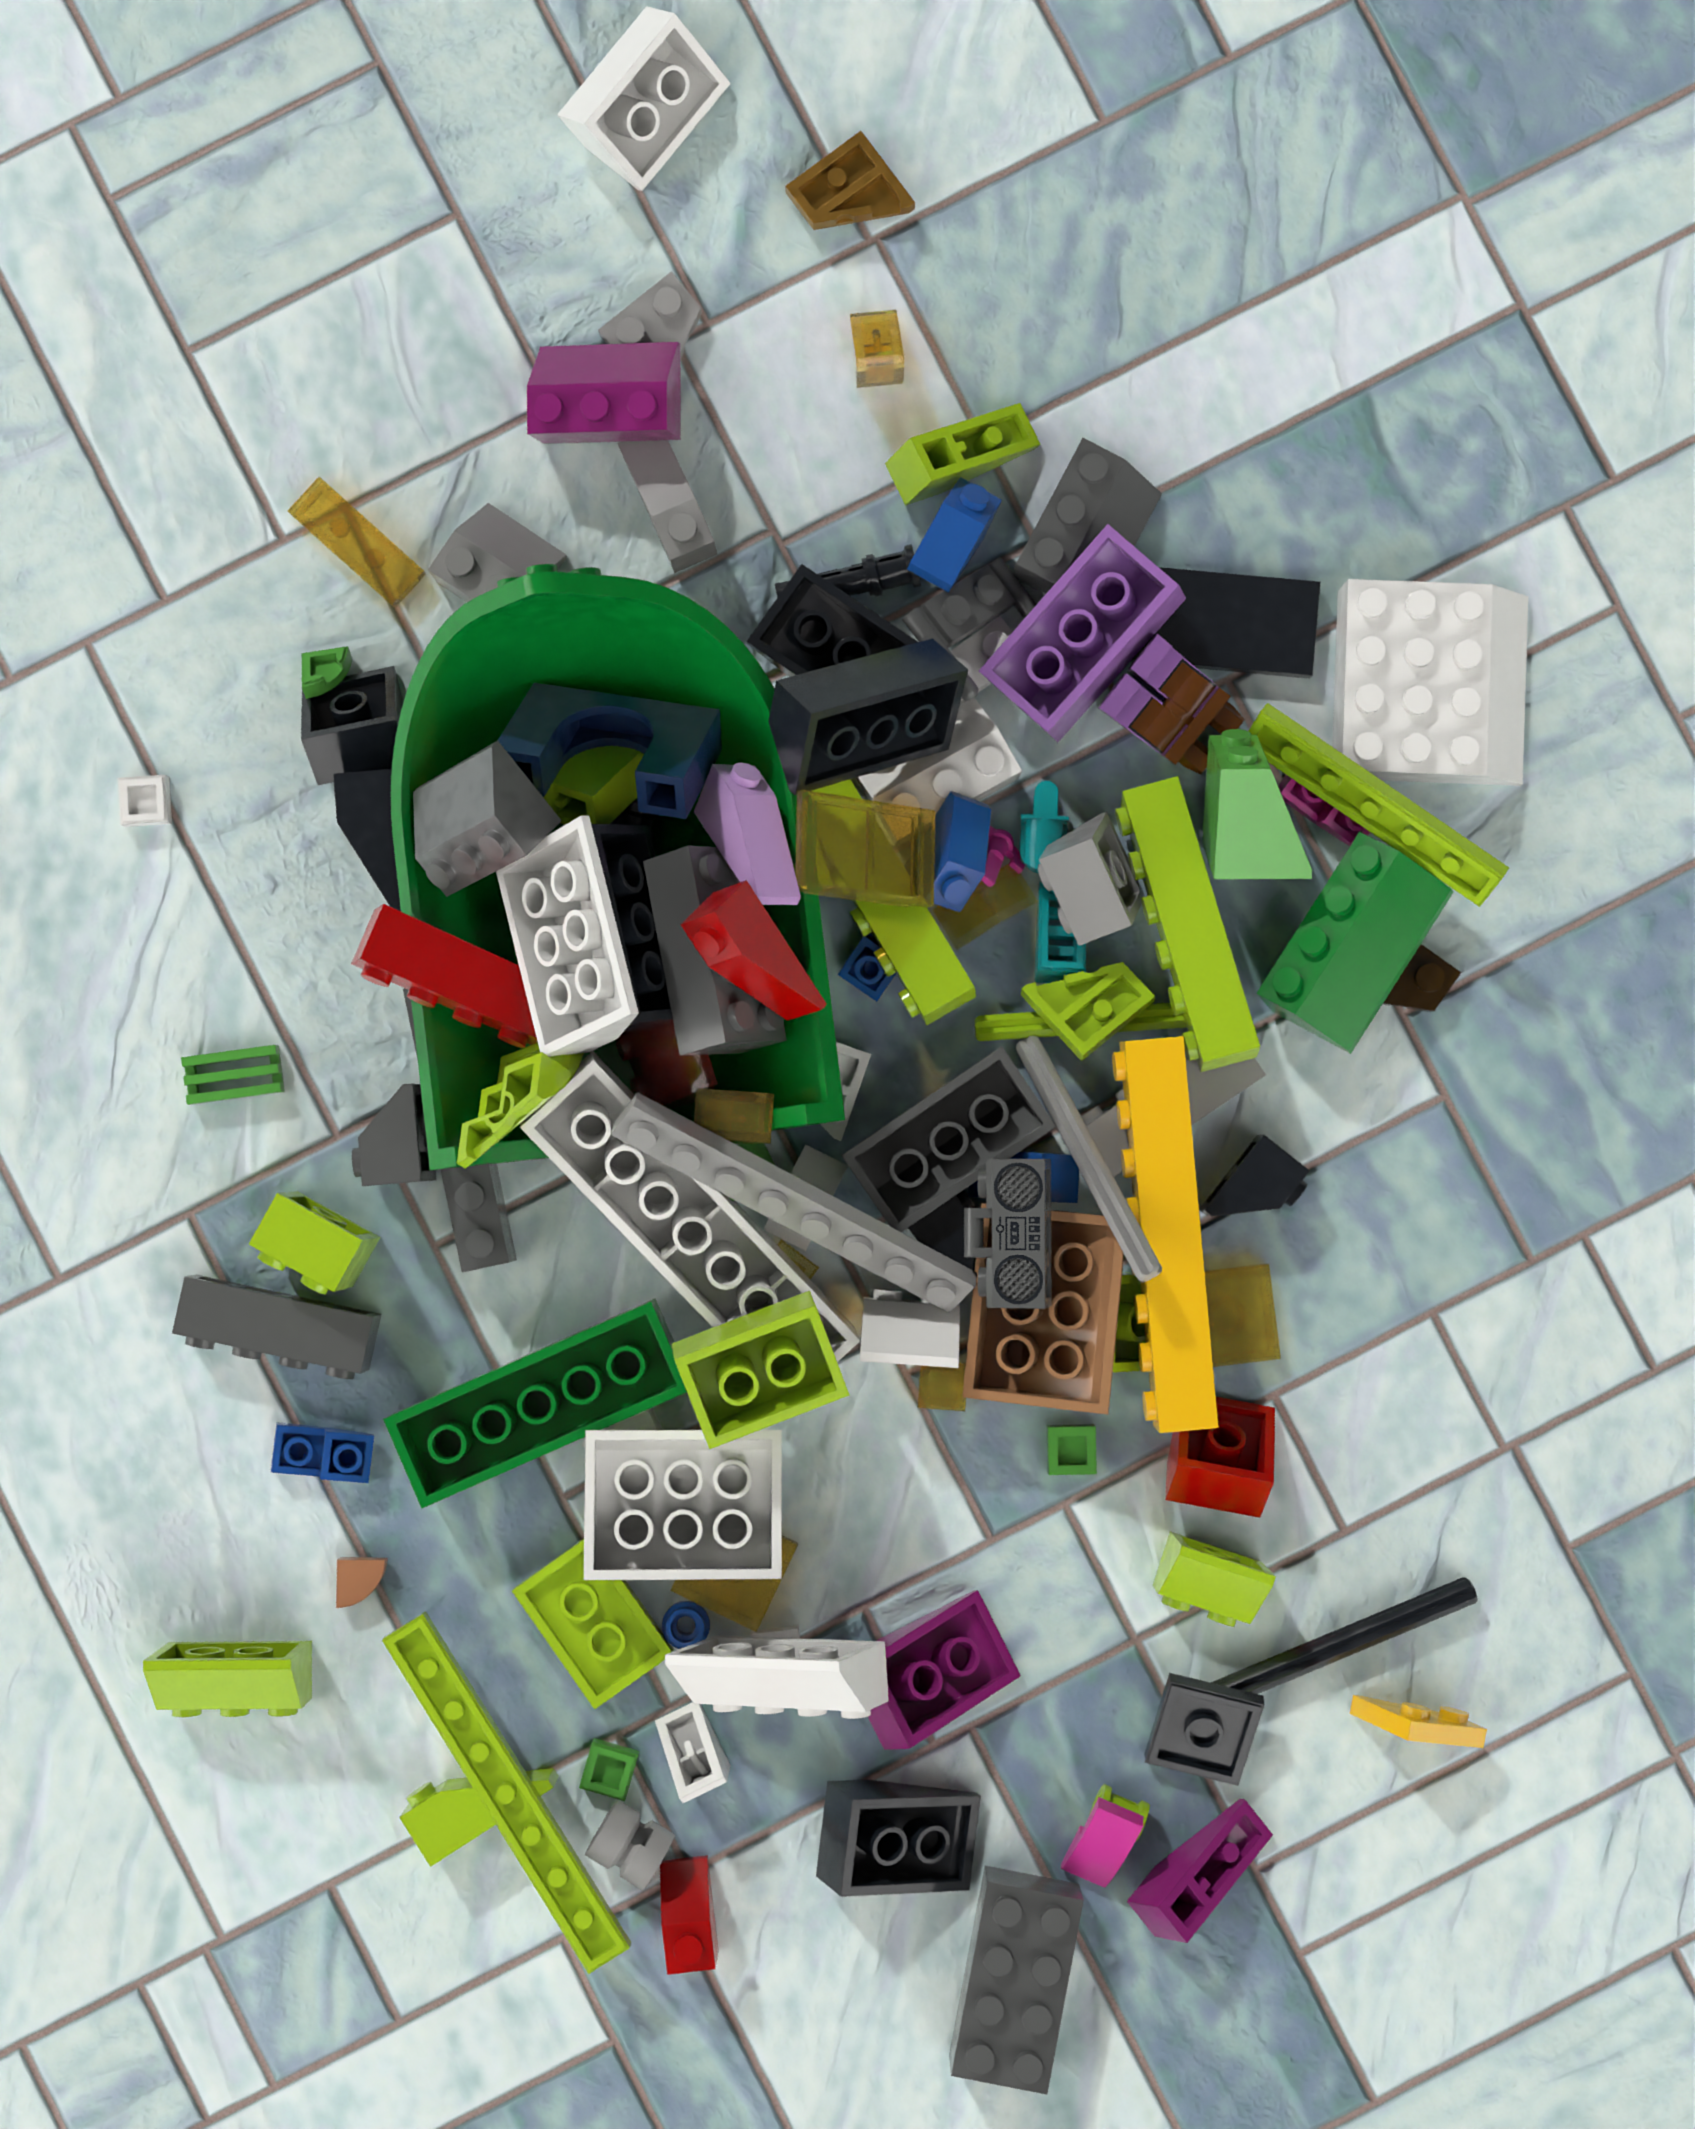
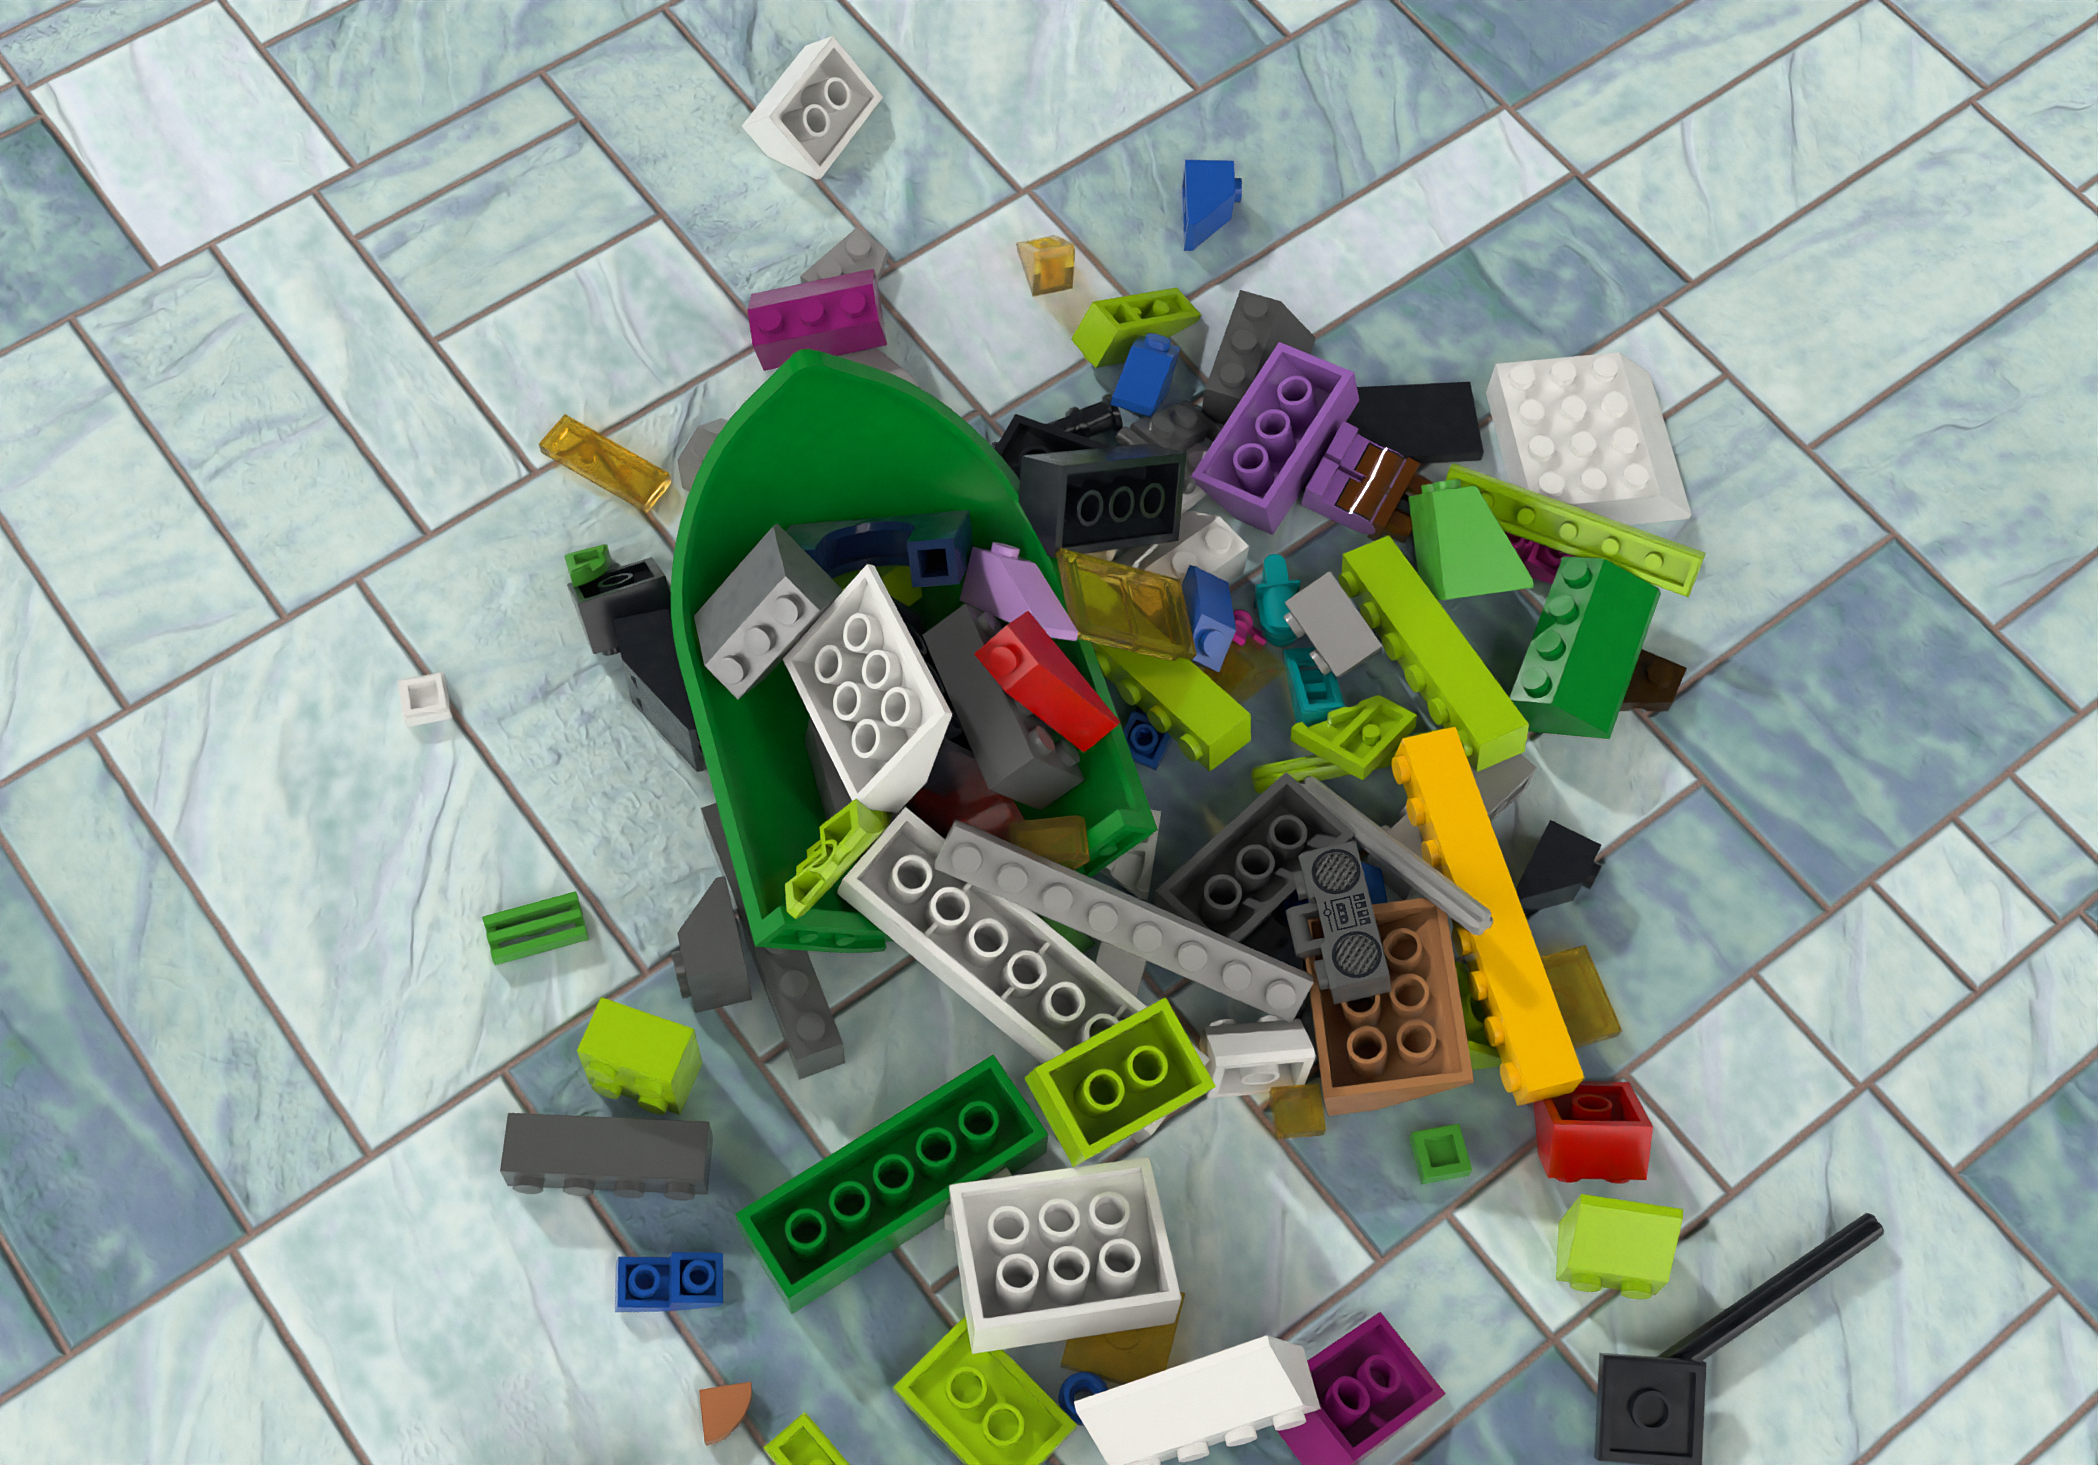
camera: 20 degrees left, 25 degrees down
red brick [351,904,538,1048] -> none
pearl gold wing [785,131,915,230] -> none
yellow wing [1350,1695,1487,1748] -> none
none -> blue slope [1182,160,1242,251]

